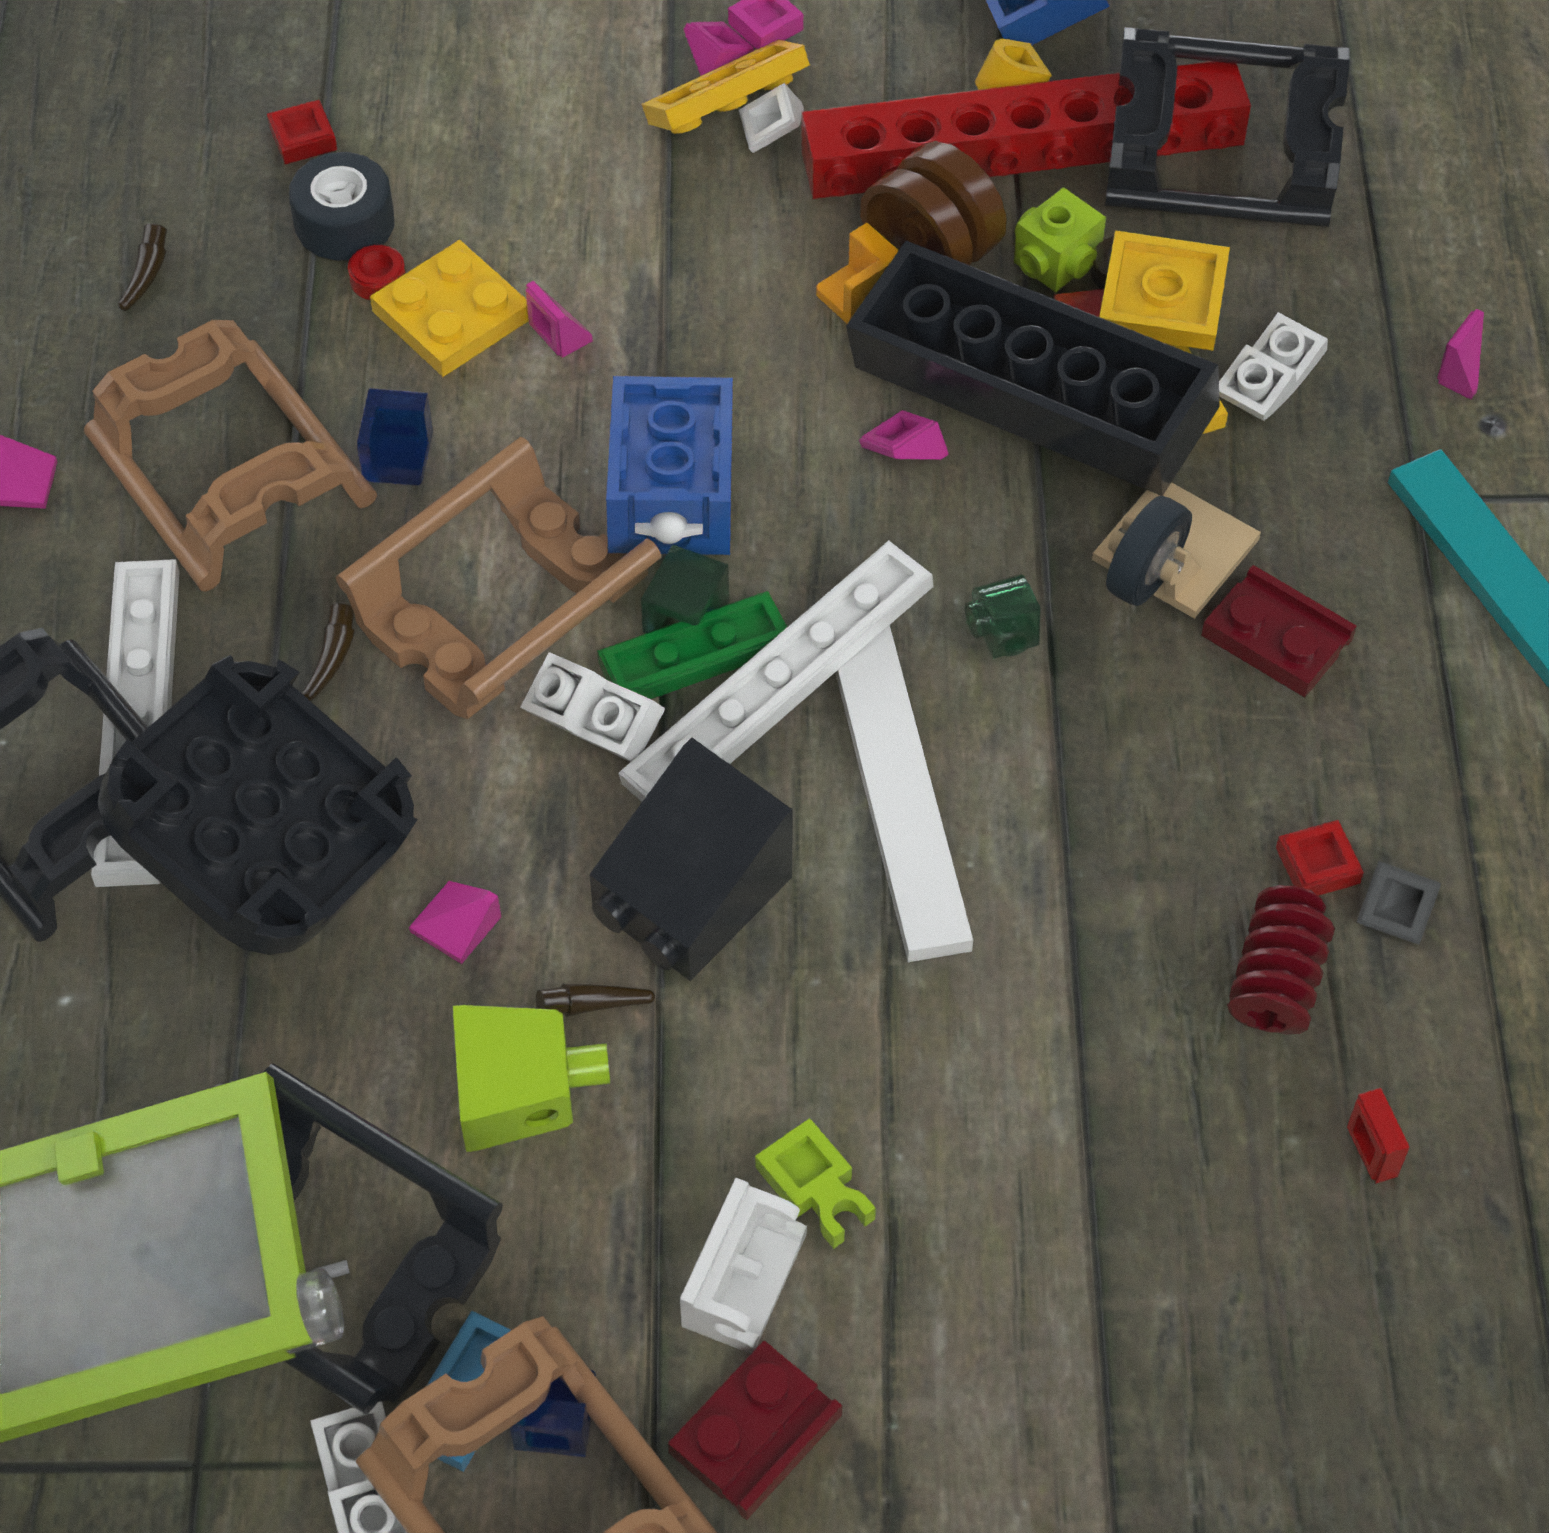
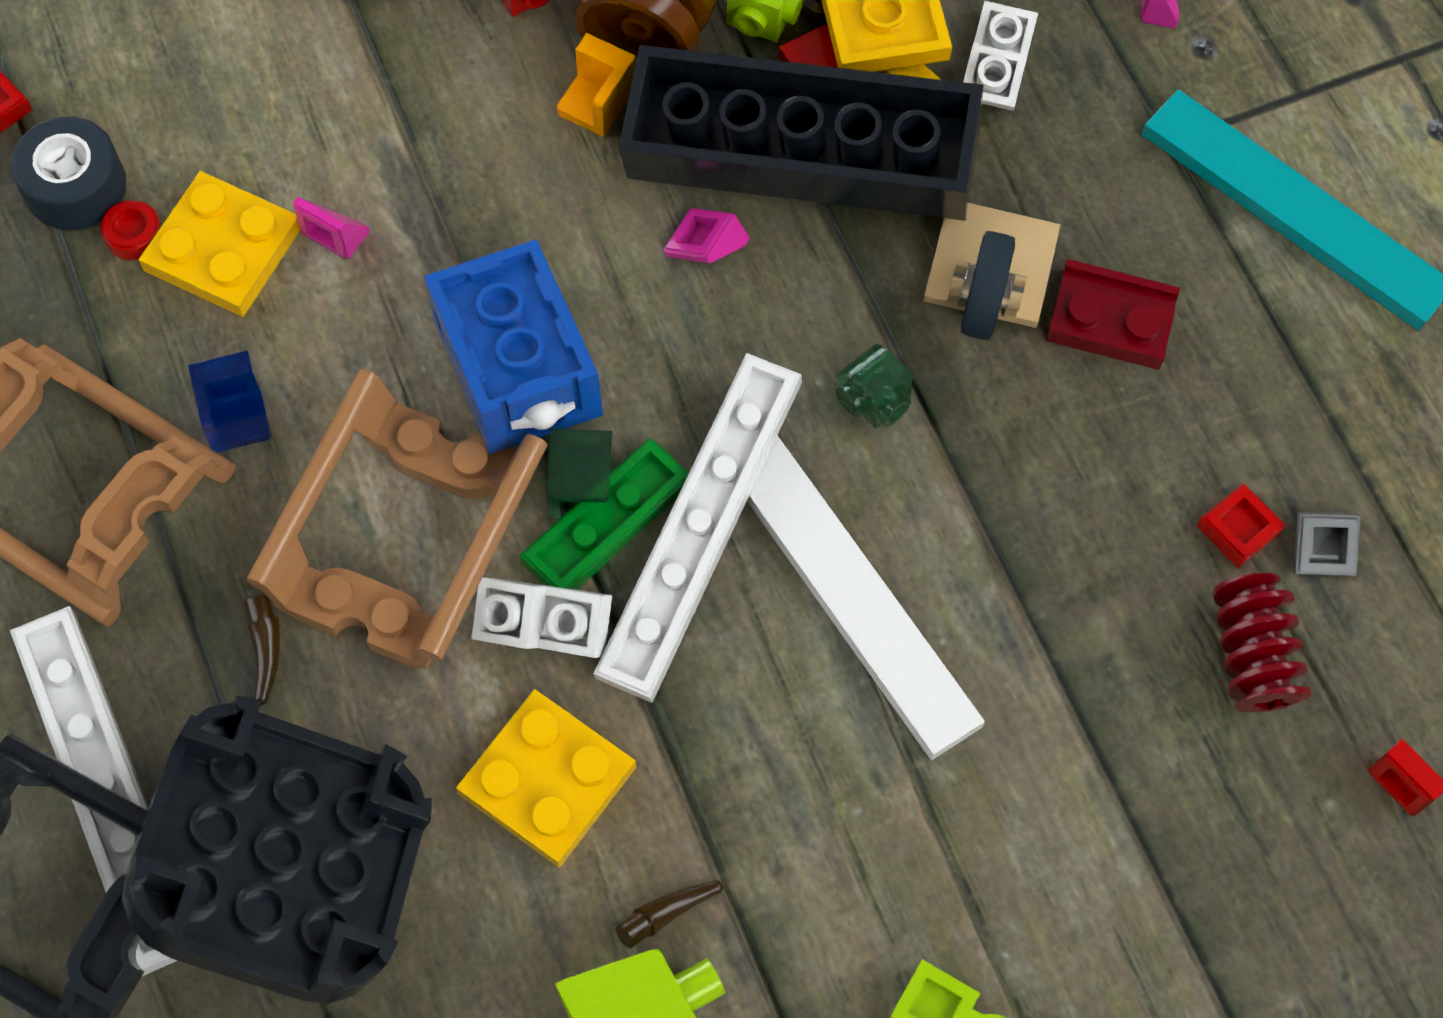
camera: 25 degrees left, 10 degrees up
dark pink slope [409,881,501,964] -> none
black slope [589,737,793,981] -> none
none -> yellow plate [456,689,636,868]

